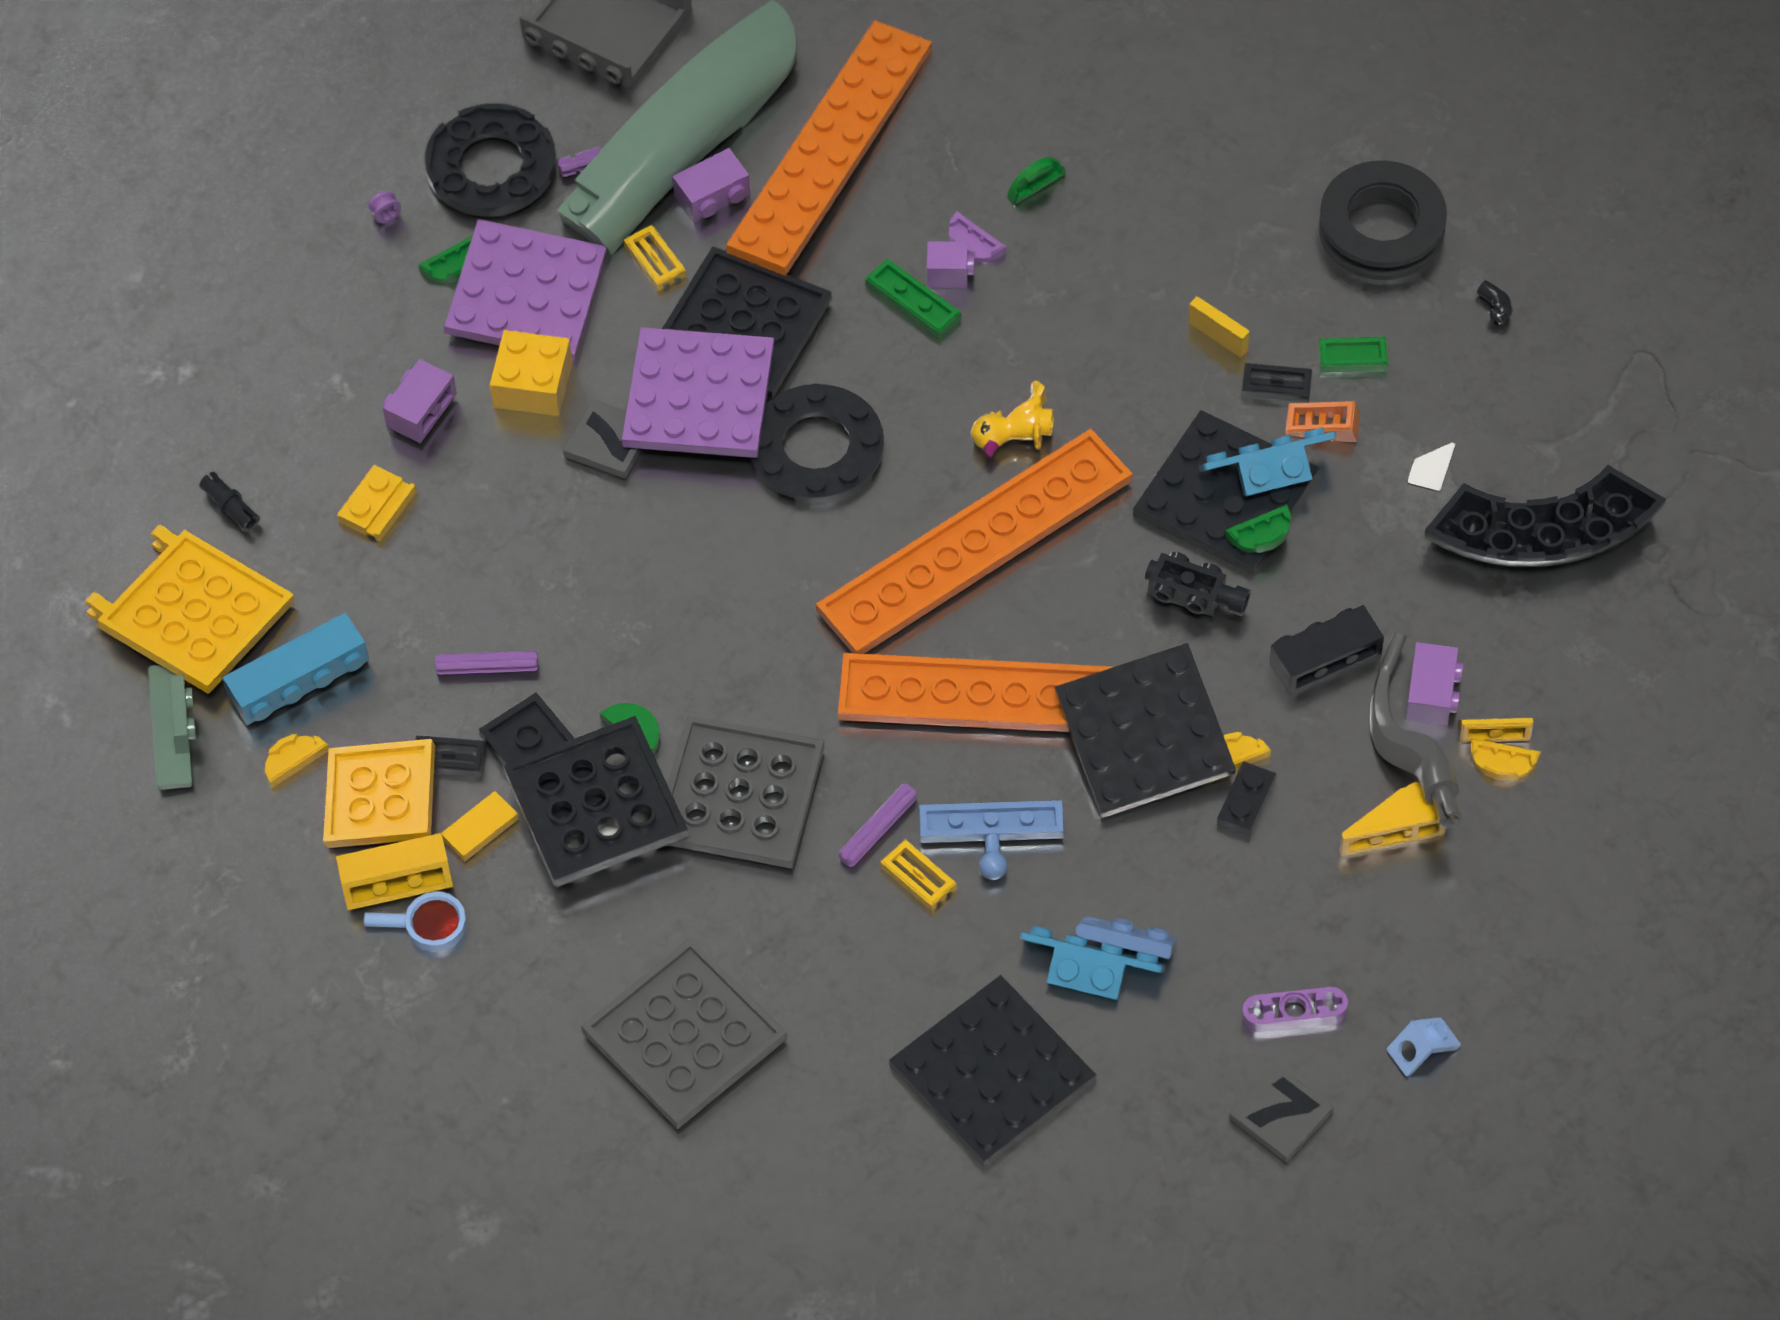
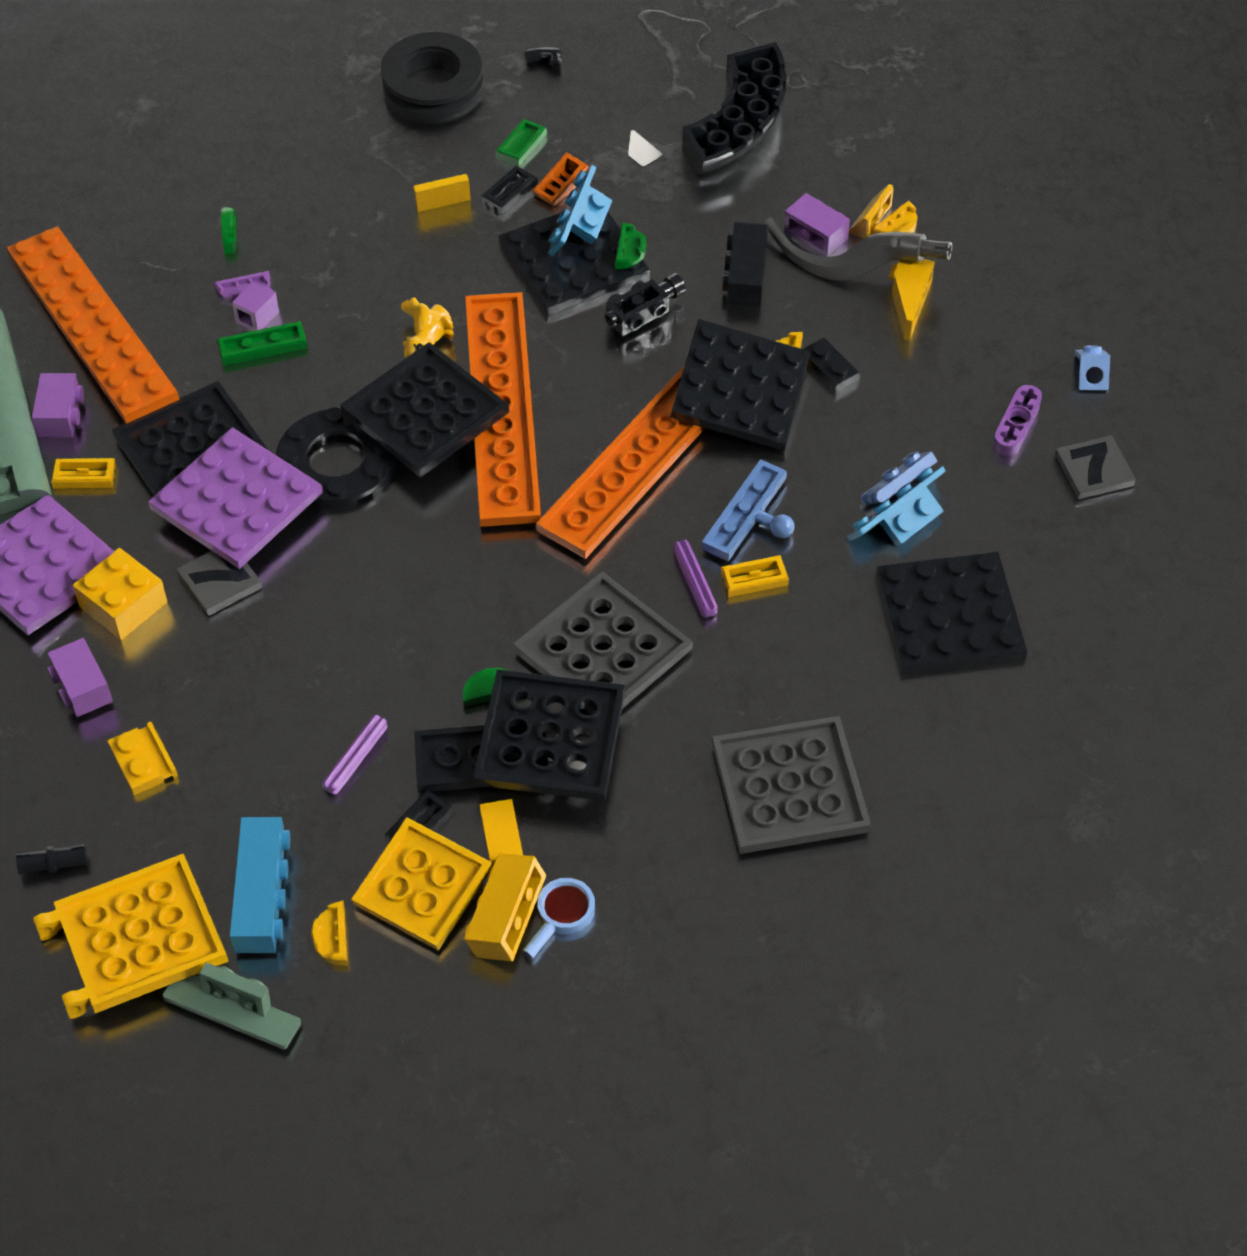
camera: 60 degrees left, 5 degrees down
none -> black plate [340,342,509,478]

